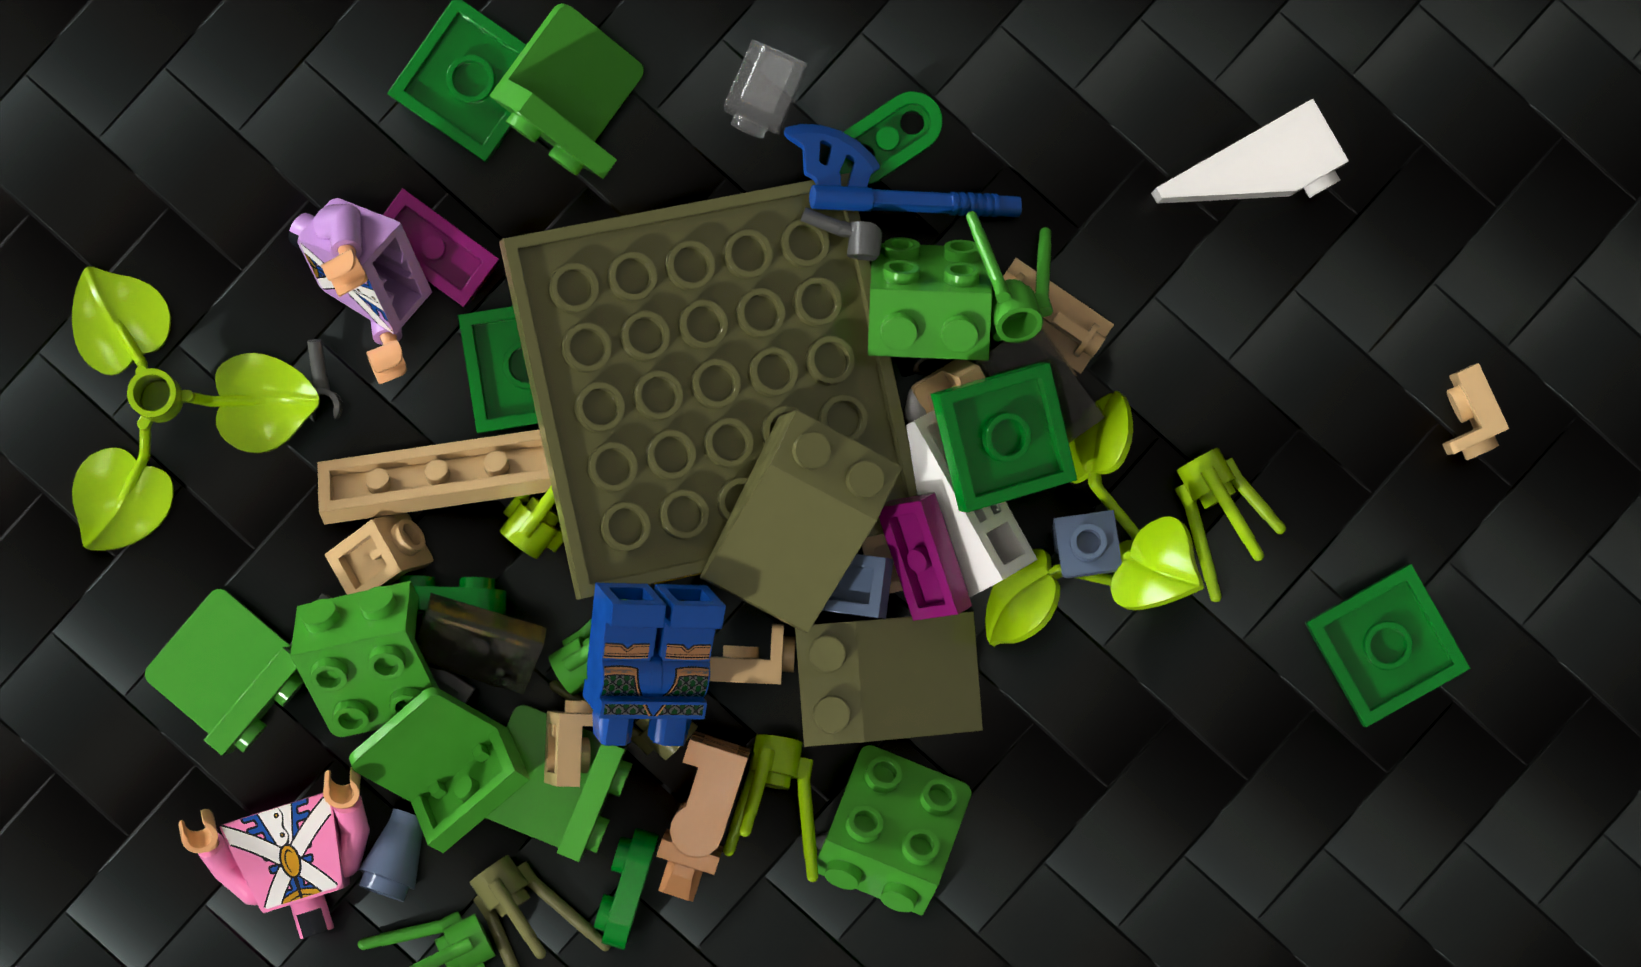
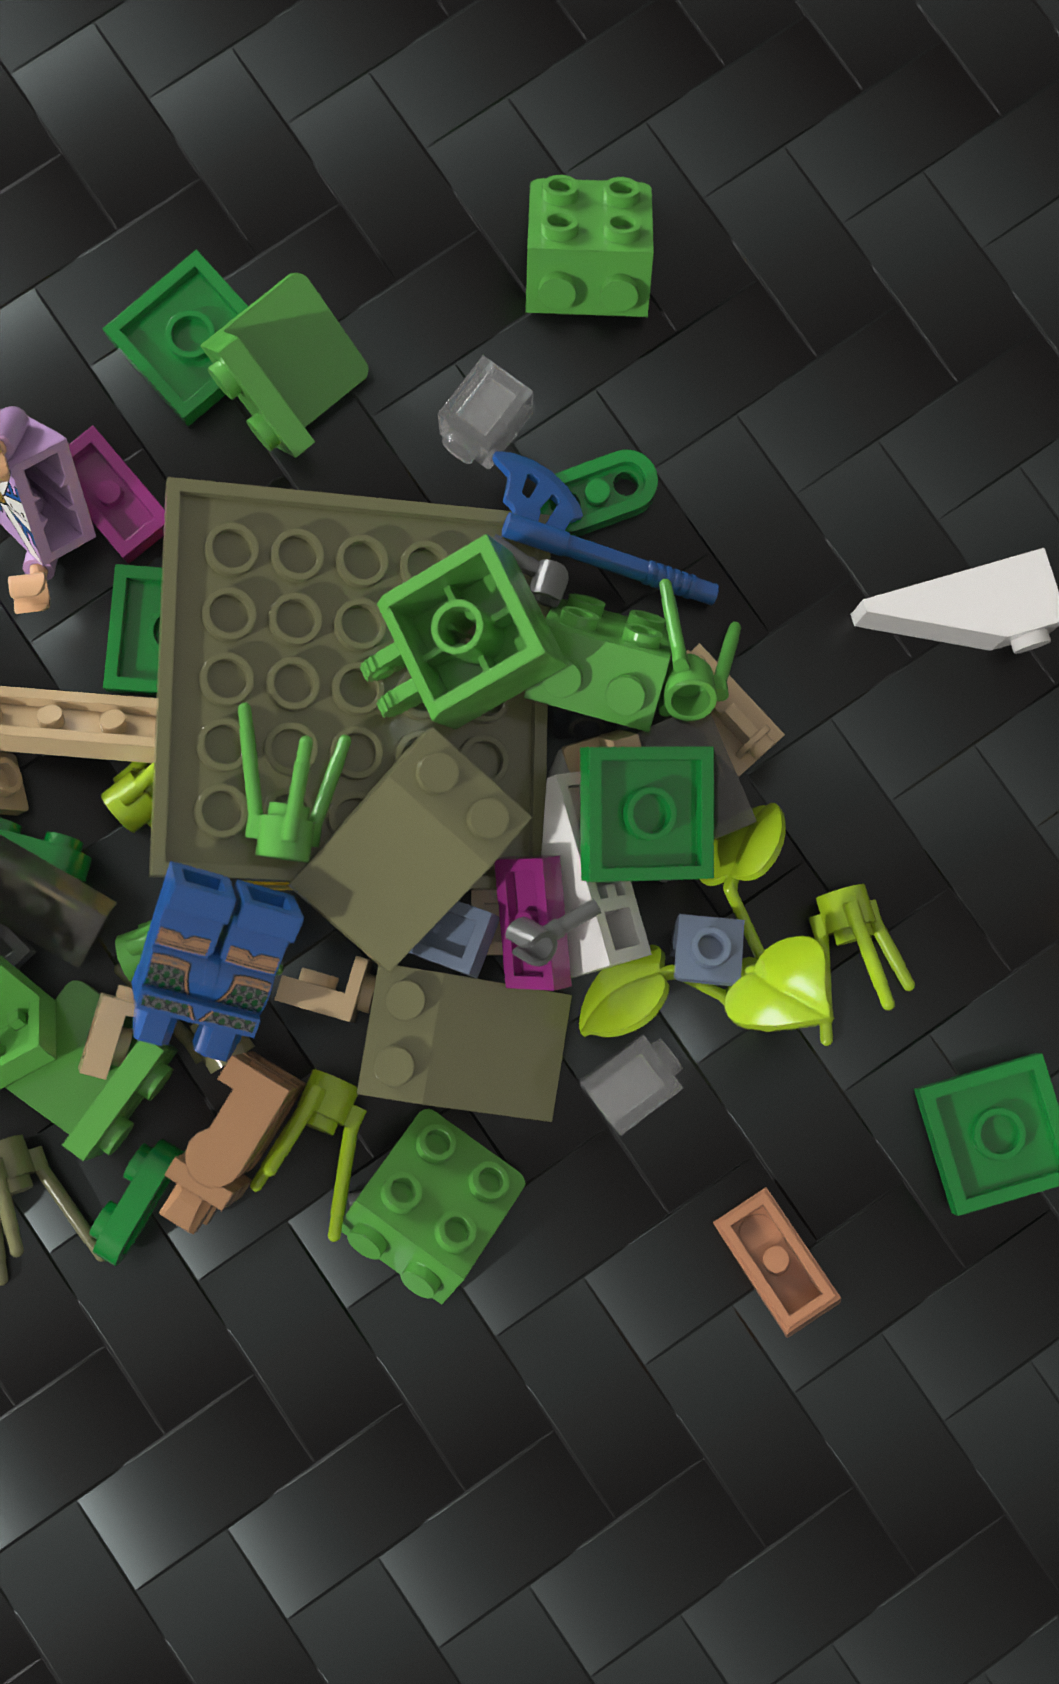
camera: 10 degrees right, 5 degrees down
none -> bright green plant [238,702,351,863]
none -> bright green hinge [360,534,568,730]
none -> dark grey hand [505,899,601,966]
none -> clear brick [579,1035,683,1136]
none -> nougat slope [713,1187,841,1338]

